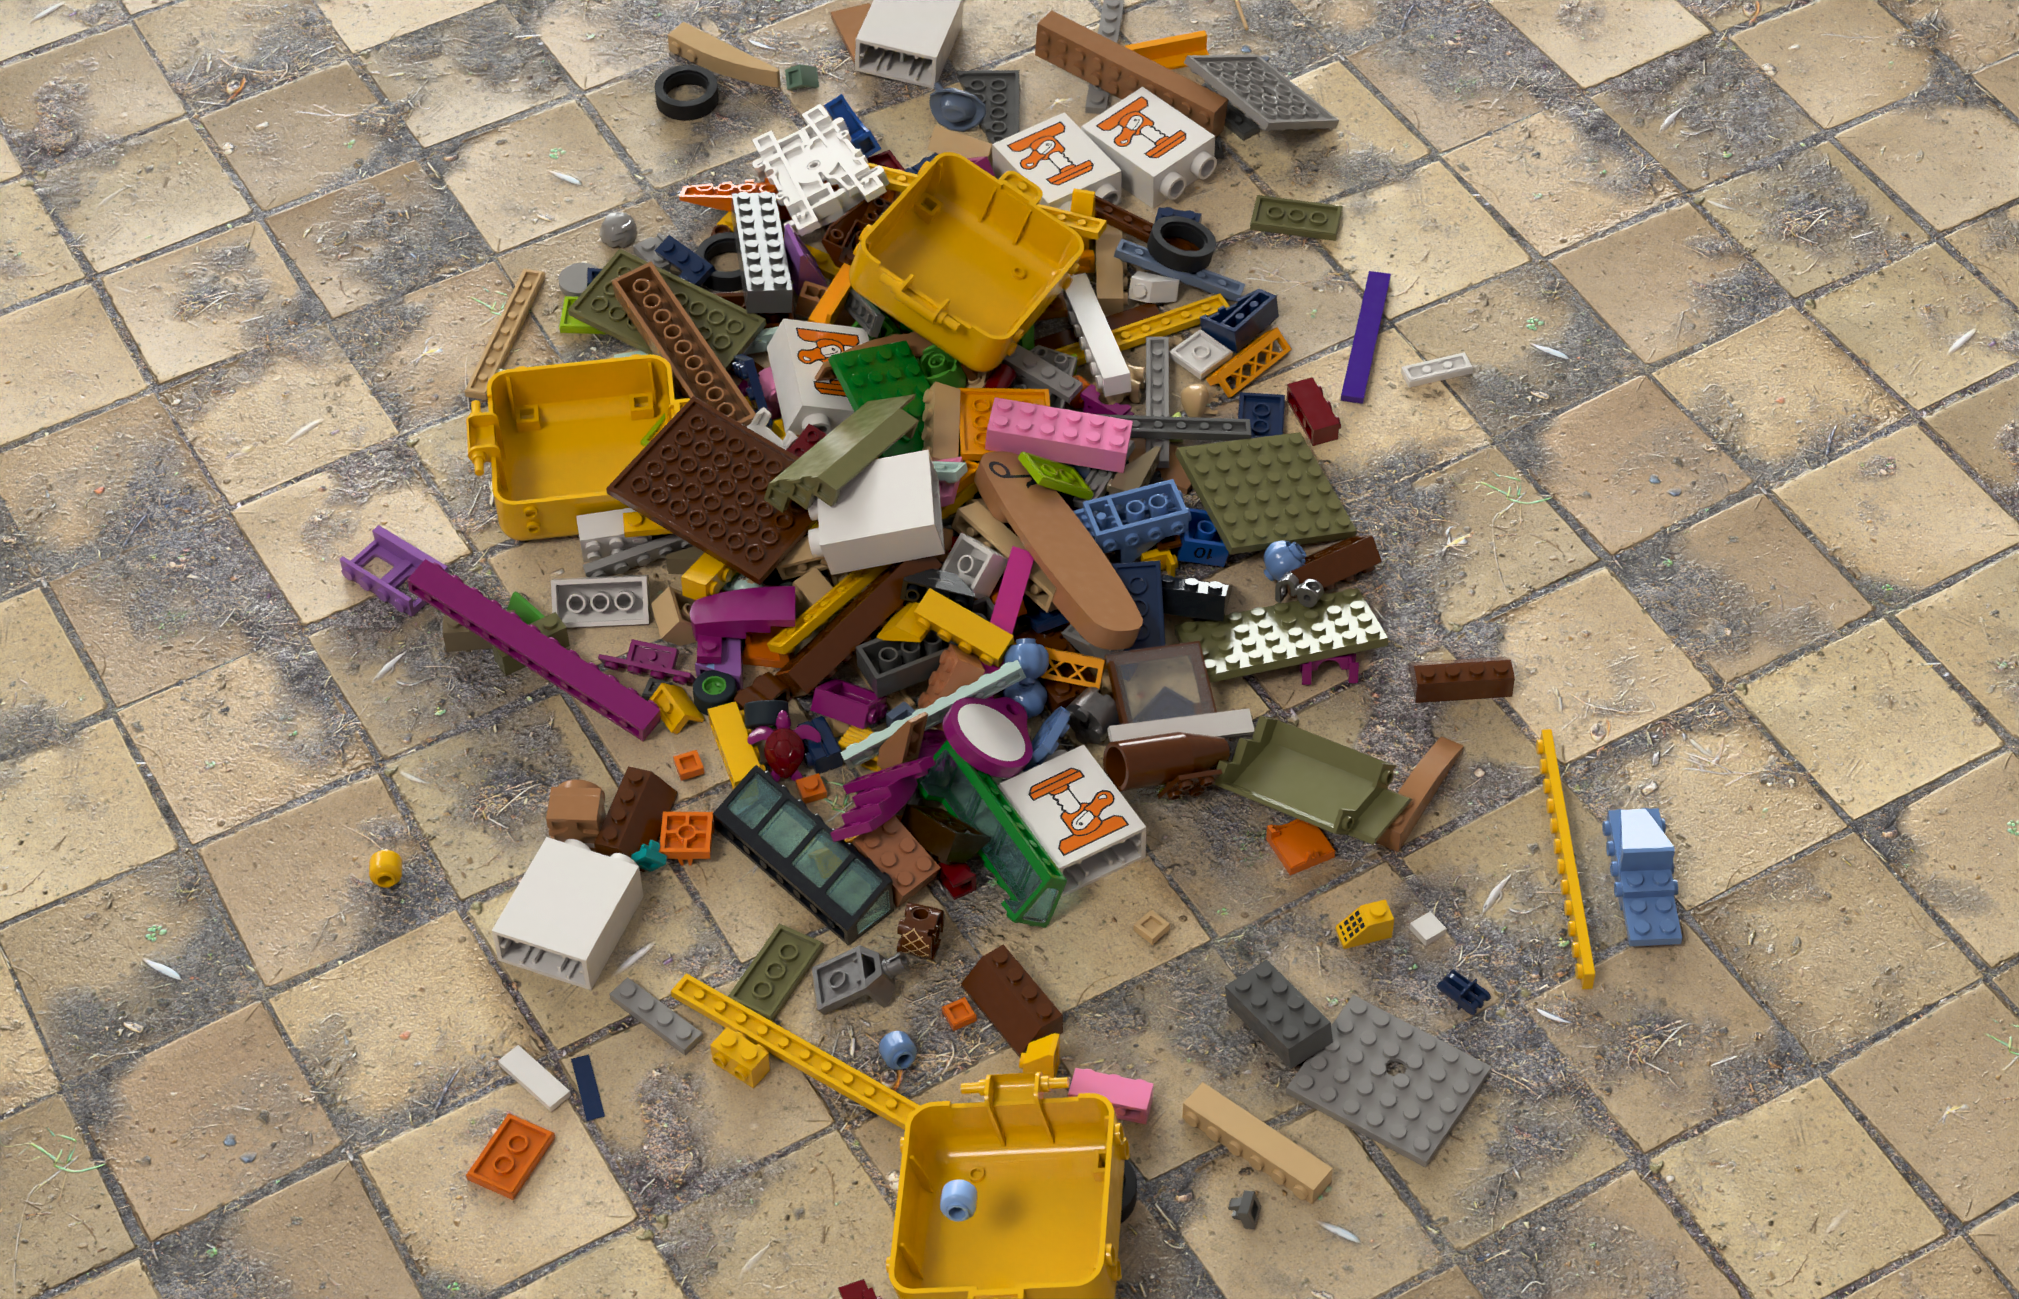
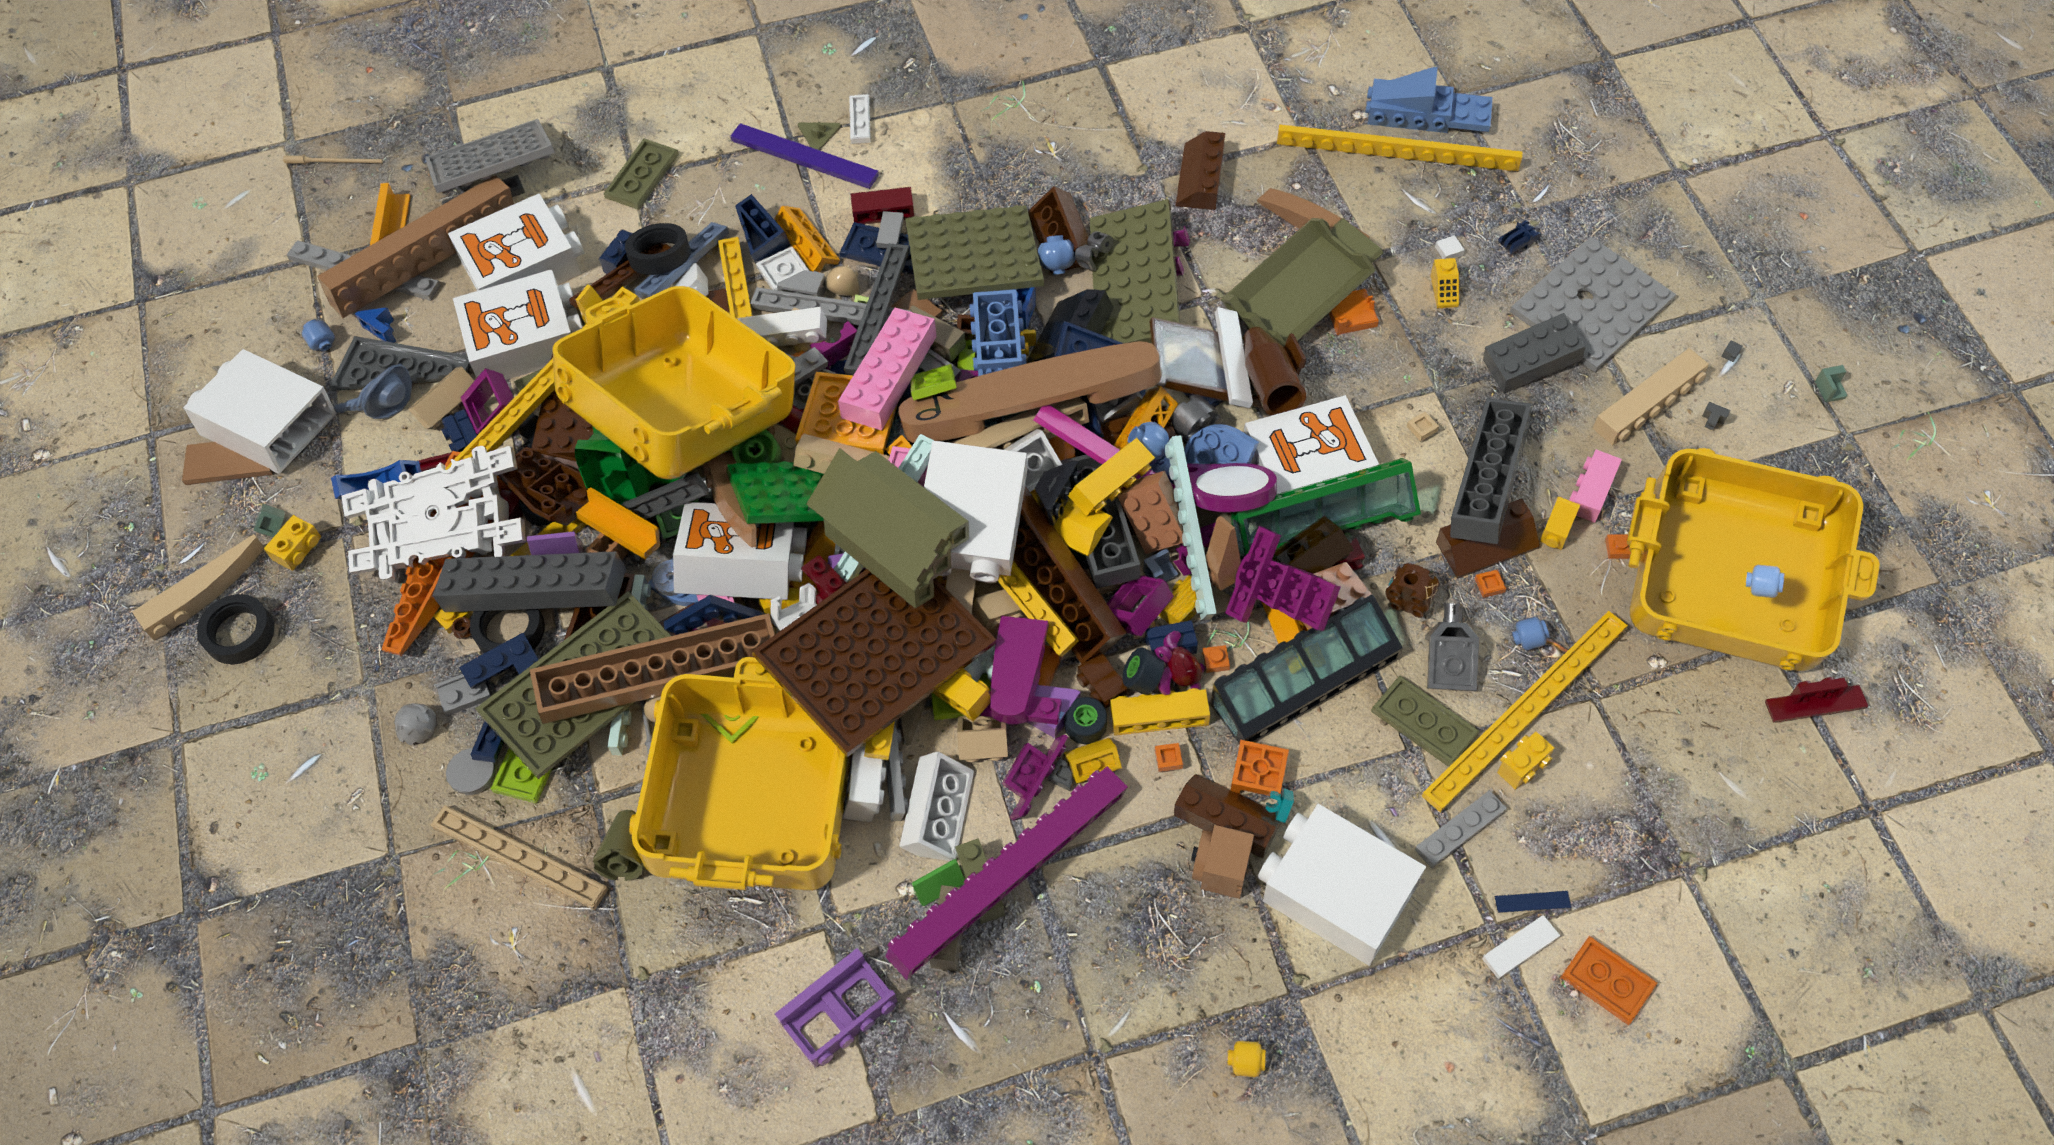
camera: 75 degrees left, 10 degrees up
none -> yellow brick [264,515,322,571]
none -> medium blue head [302,319,335,351]
none -> blue slope [355,308,396,343]
none -> light grey slope [777,270,827,297]
none -> olive piece [798,121,841,150]
none -> light grey tile [876,211,904,248]
none -> dark grey brick [1450,398,1531,544]
none -> dark grey piece [1721,340,1743,362]

